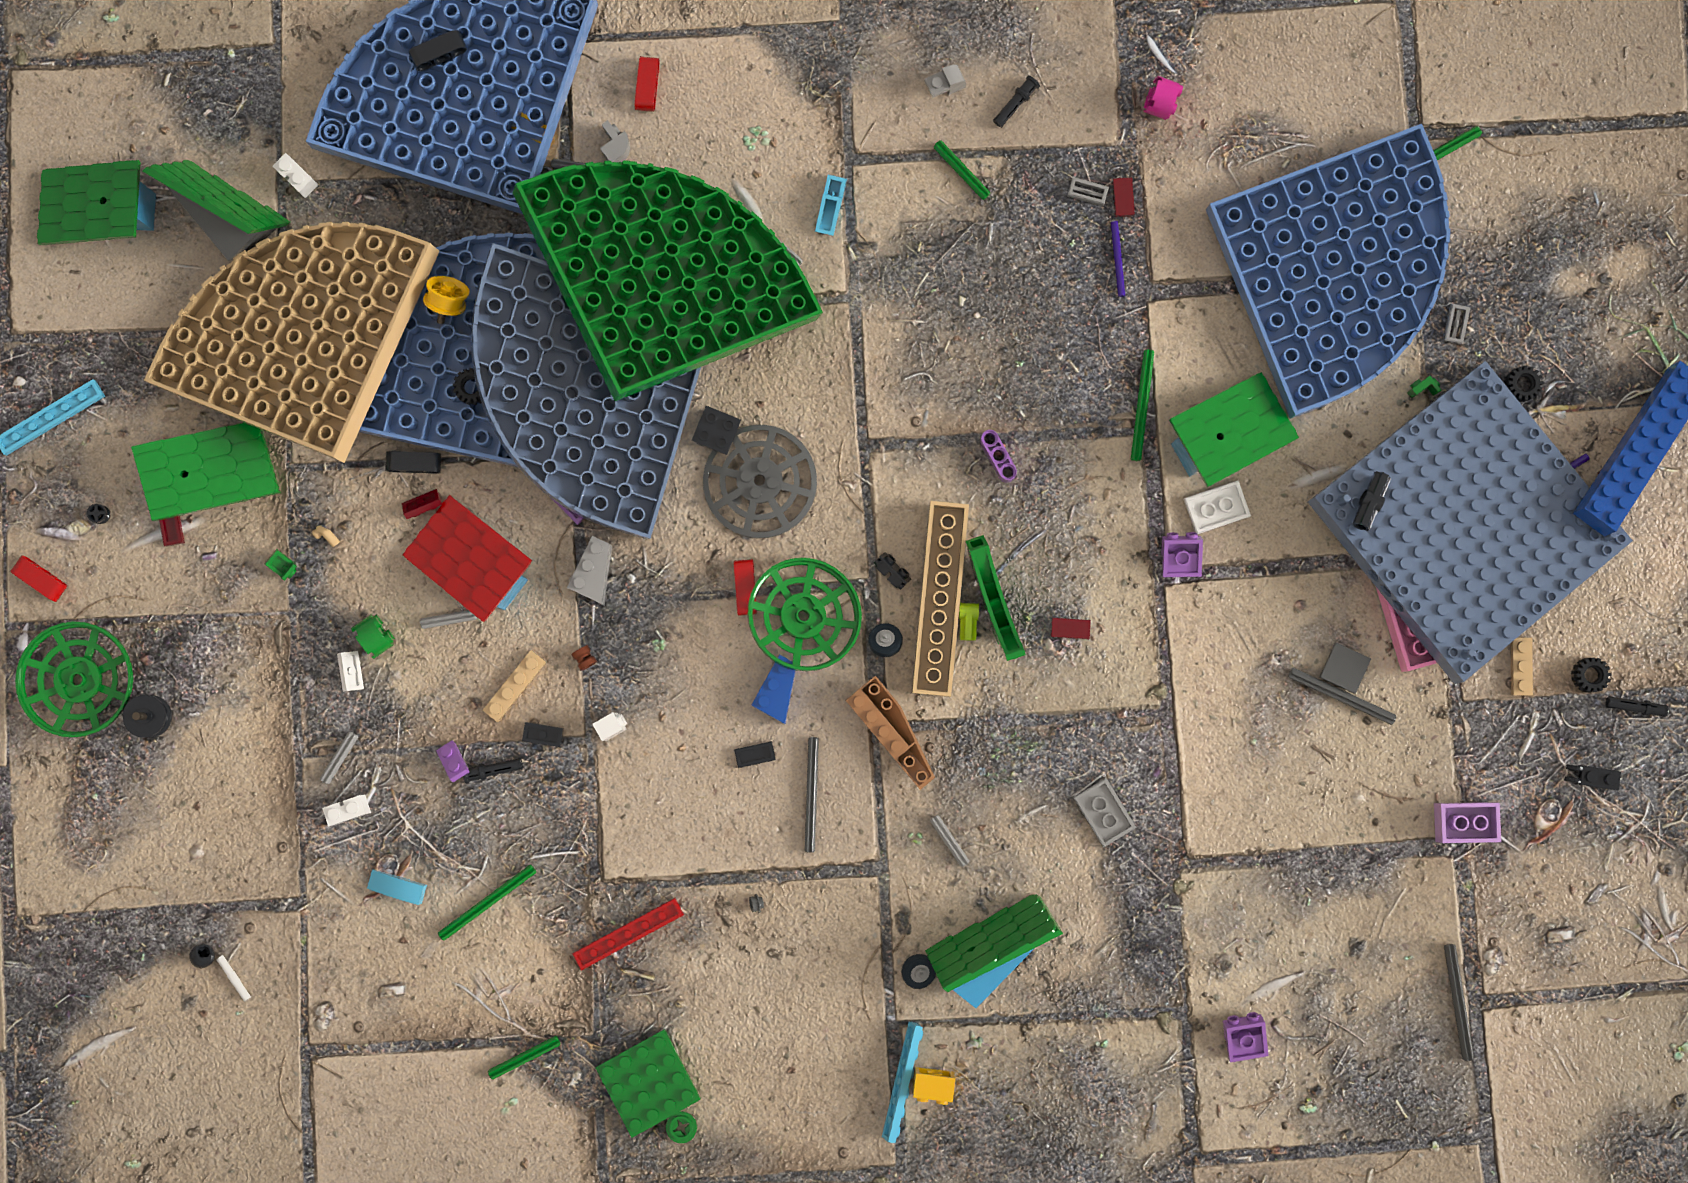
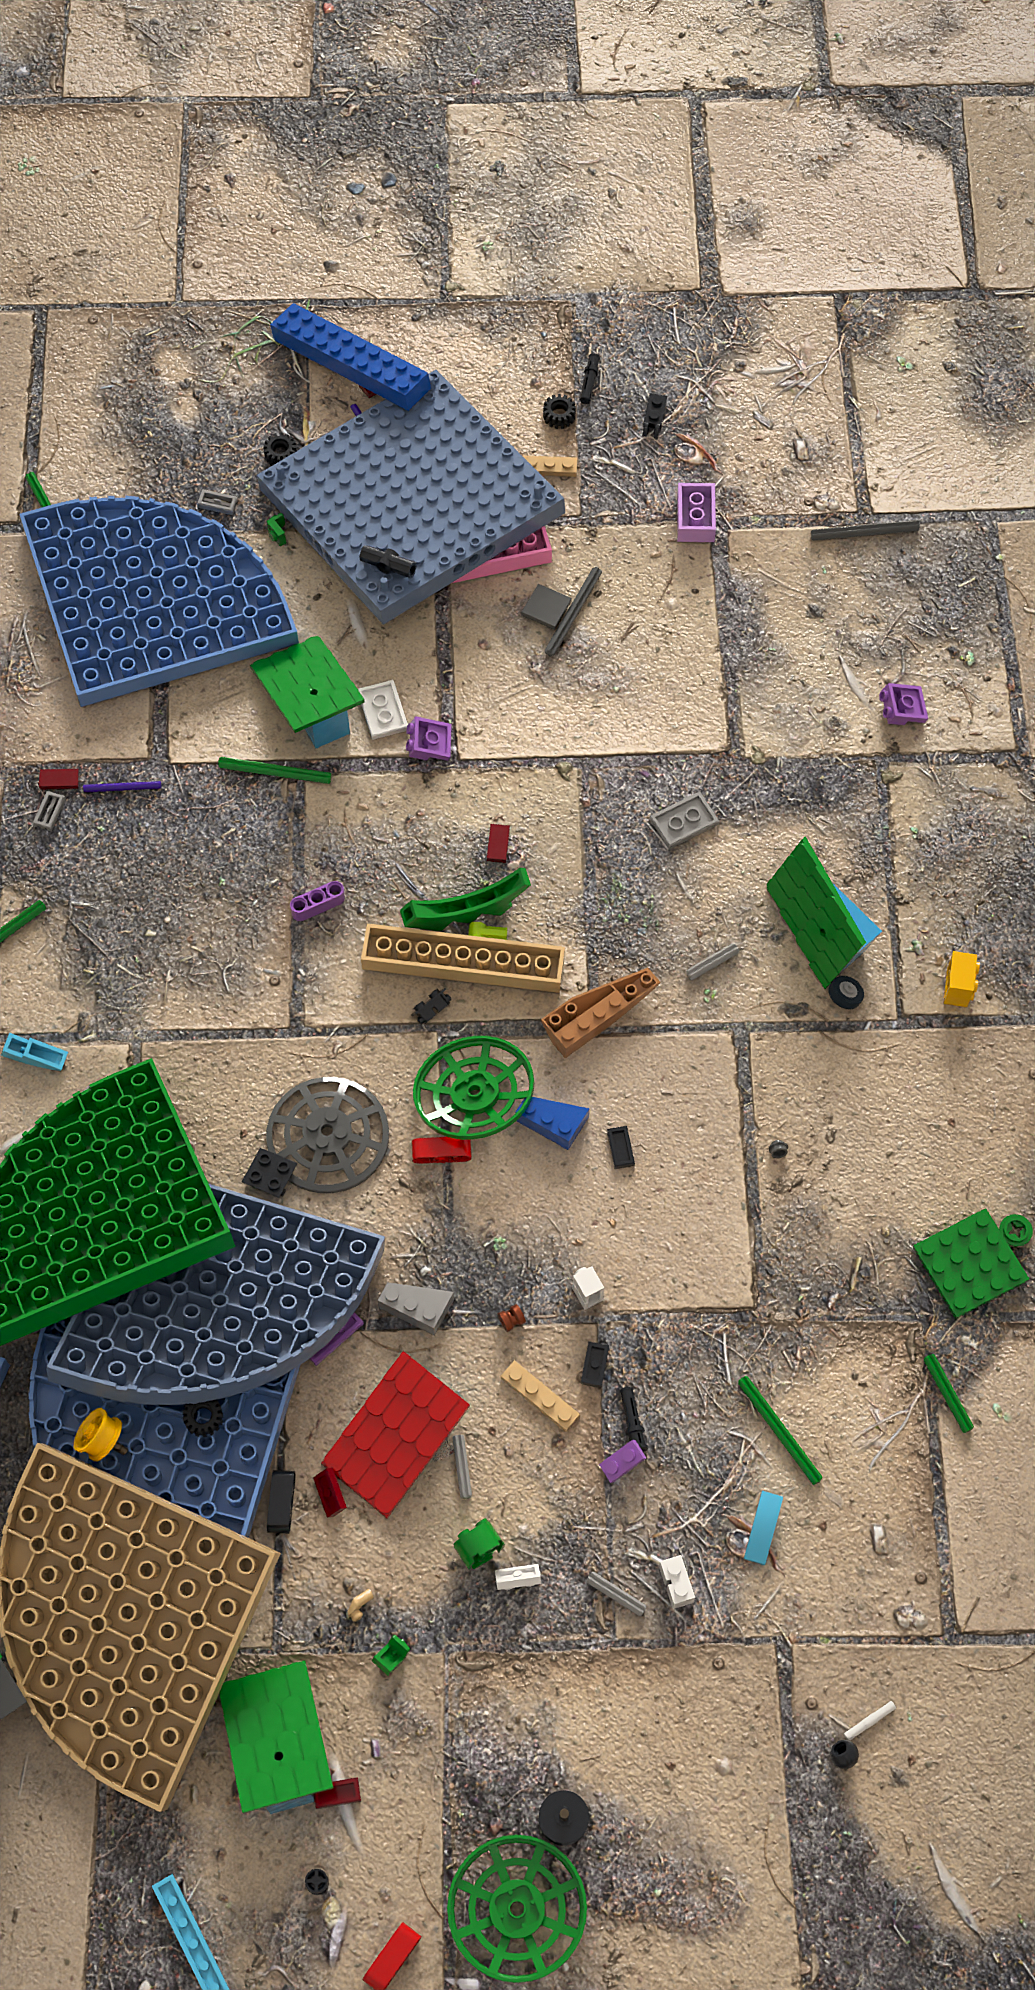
camera: 90 degrees left, 20 degrees down
red tile [572,897,684,970] -> none
dark grey axle [805,737,819,853] -> none
black wheel [868,623,903,657] -> none
medium azure plate [882,1022,923,1143] -> none

